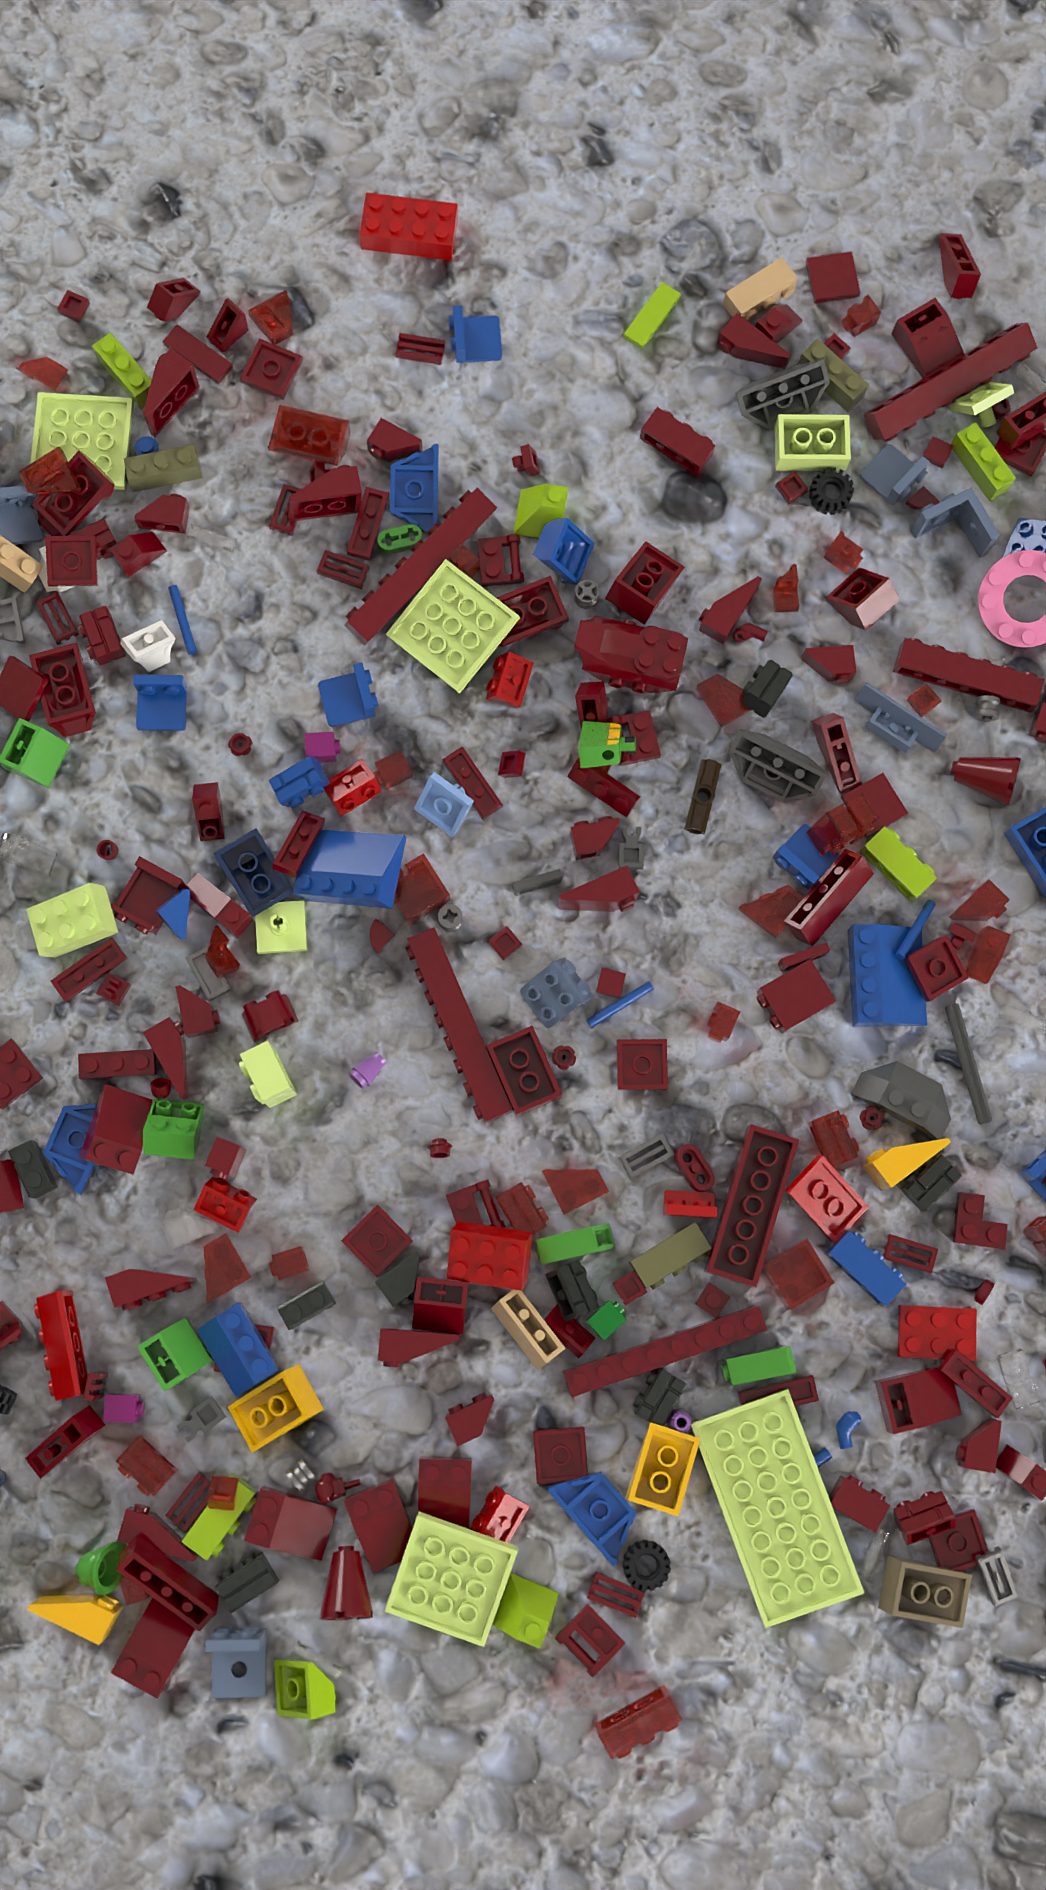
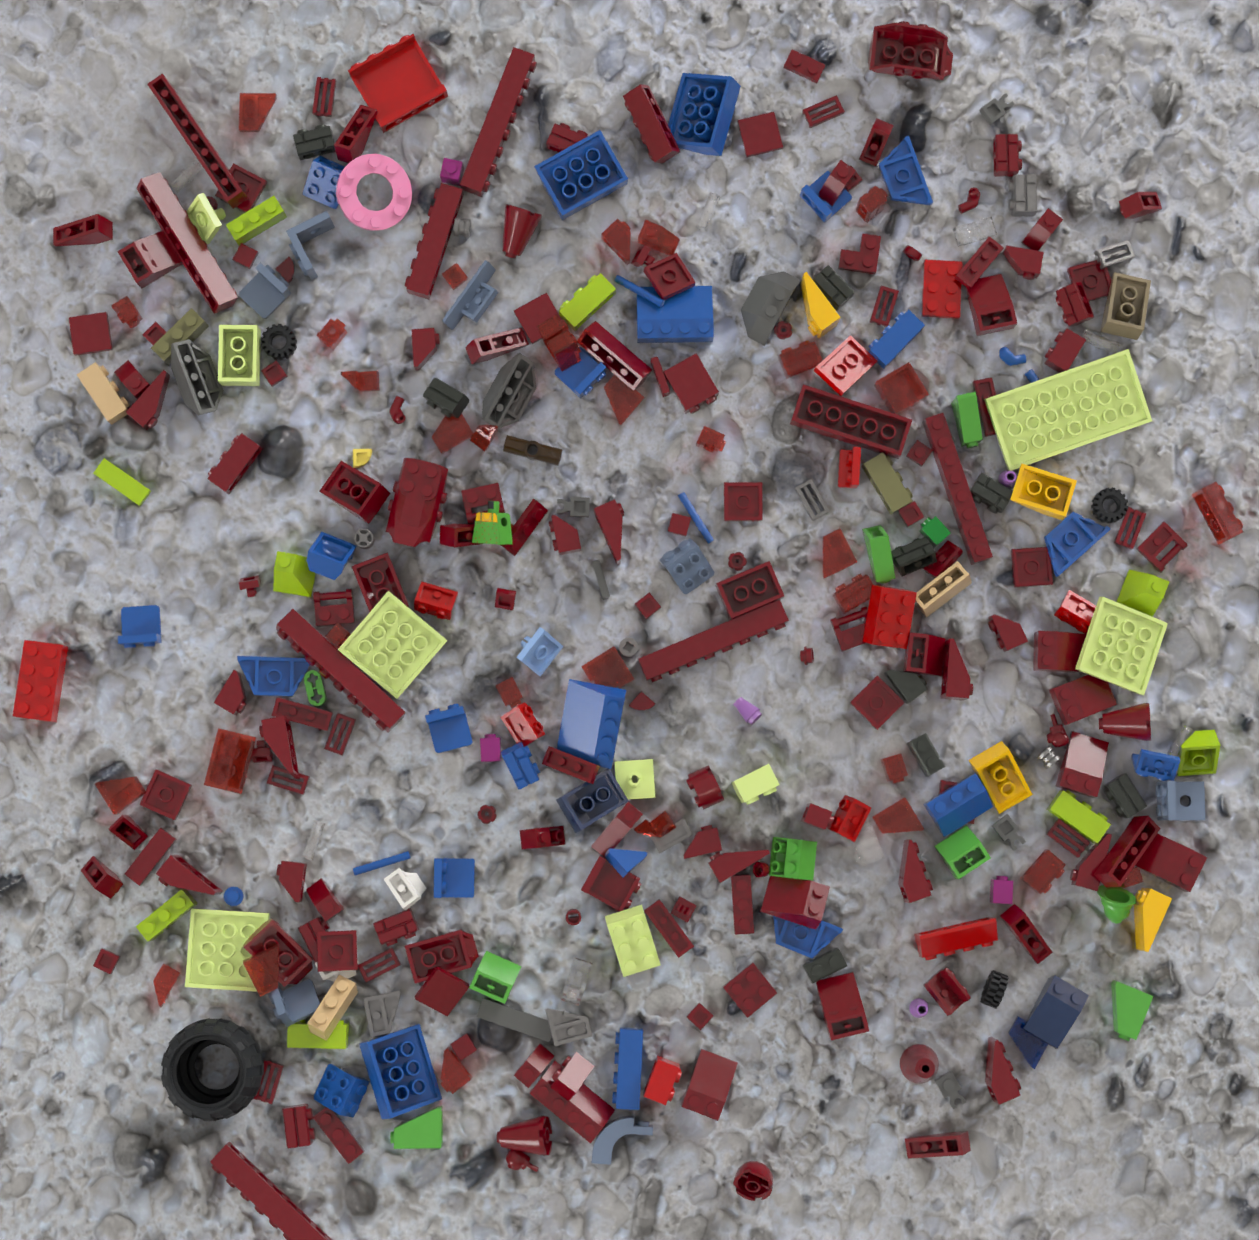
camera: 85 degrees left, 5 degrees up
dark red tile [83,1371,109,1401] -> none
olive brick [124,444,203,492] -> none
clear red slope [207,1475,238,1511] -> none
dark red tile [395,333,445,365] -> none
dark red tile [442,746,503,820] -> none
dark red plate [674,1144,715,1192] -> none
dark red slope [698,576,762,645] -> none
dark red slope [826,567,899,630] -> none
dark grey axle [945,1003,992,1124] -> none
none -> light yellow tile [353,449,372,469]
none -> clear red slope [470,425,499,452]
none -> blue bracket [1131,749,1180,781]

